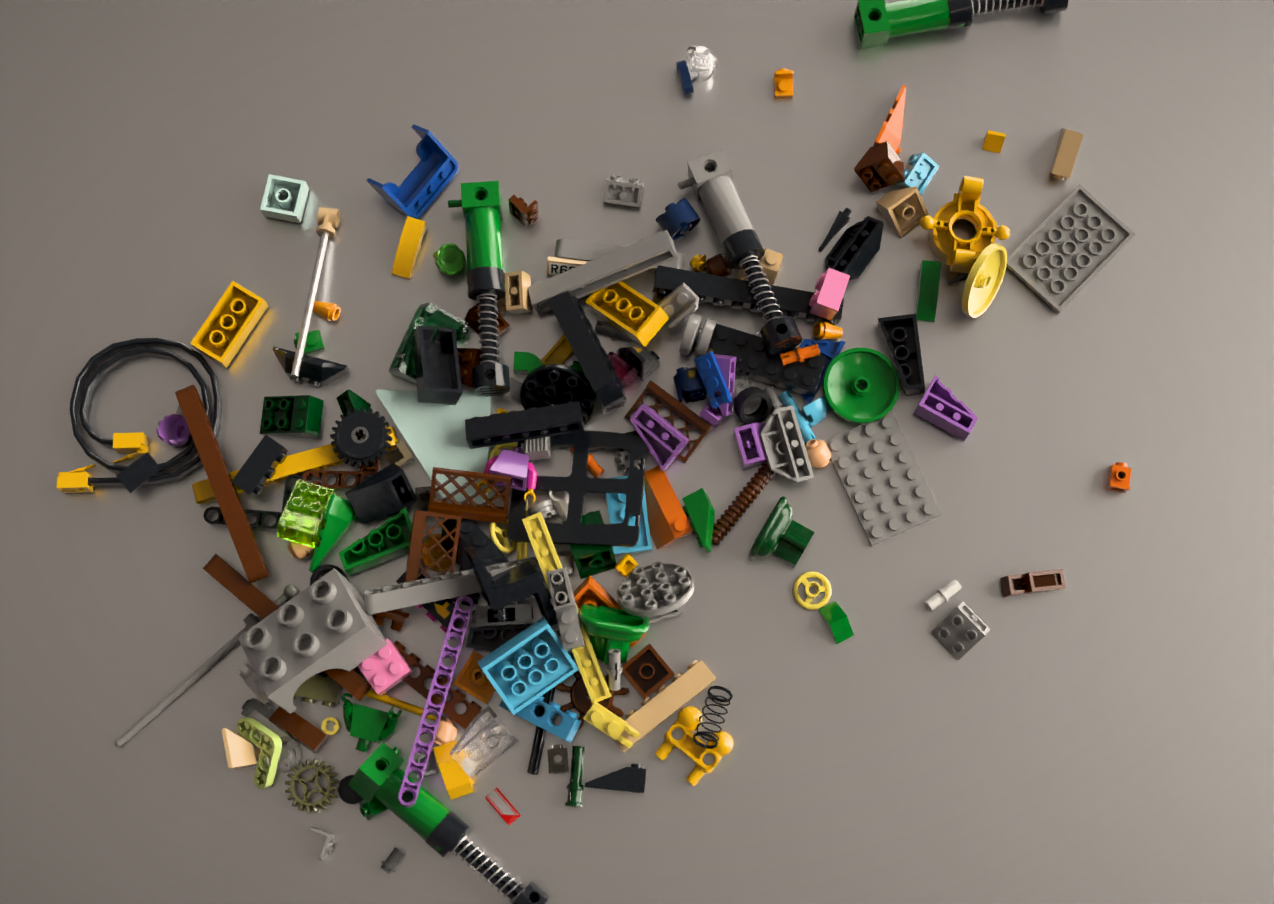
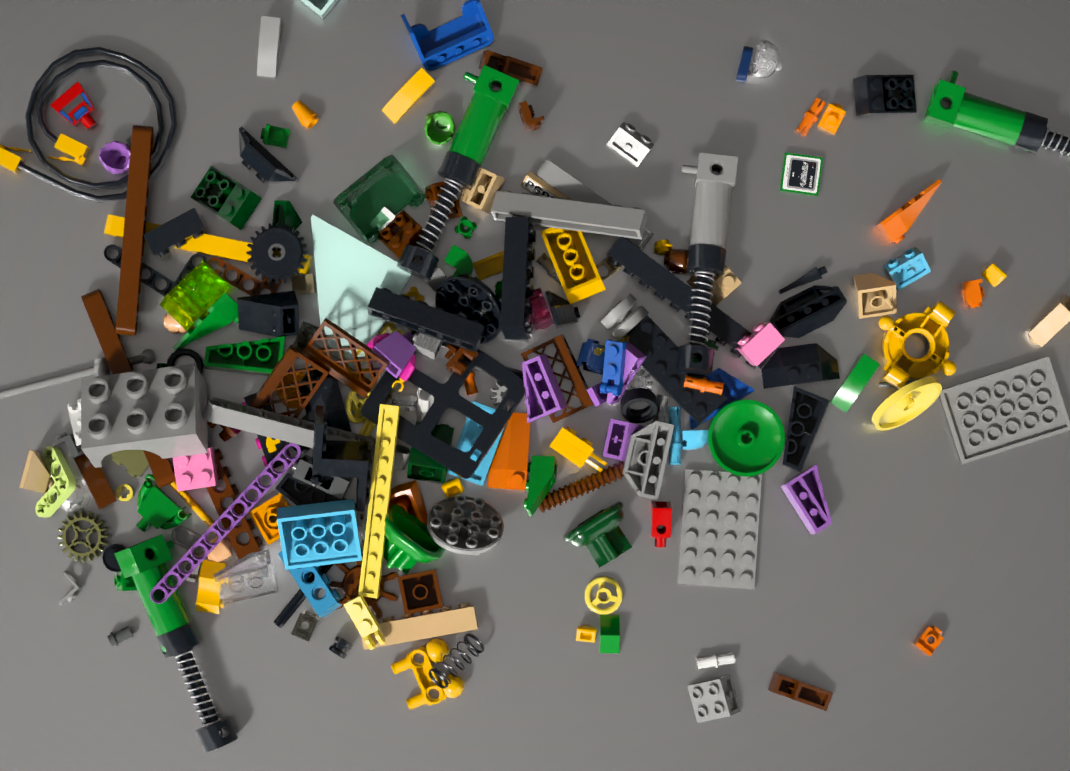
camera: 30 degrees right, 10 degrees up
black slope [116,452,162,493] -> none
yellow brick [190,281,268,368] -> none
flat silver piece [291,207,340,378] -> none
black piece [412,325,462,405] -> none
sticker [485,788,521,826] -> none
light grey slope [546,567,585,651] -> none
dark green pin [565,746,585,807] -> none
black slope [585,764,646,793] -> none
light grey pin [607,649,622,691] -> none
dark blue brick [655,198,701,241] -> none
light grey bracket [657,282,699,328] -> none
light nougat head [805,439,831,468] -> none
light orange cone [813,321,843,340] -> none
reddish brown slope [854,141,905,192] -> none
none -> red torso [50,82,97,130]
none -> light grey tile [171,526,204,554]
none -> light grey slope [257,16,282,78]
none -> black wheel [329,636,353,659]
none -> reddish brown hips [444,344,478,375]
none -> green plate [454,216,477,239]
none -> reddish brown slope [478,50,542,86]
none -> yellow brick [549,426,608,472]
none -> yellow slope [576,624,597,642]
none -> torso [651,501,672,547]
none -> black wedge [761,343,840,389]
none -> tile [780,153,823,196]
none -> orange pin [796,97,826,136]
none -> black slope [853,74,917,117]
none -> orange brick [960,279,985,308]

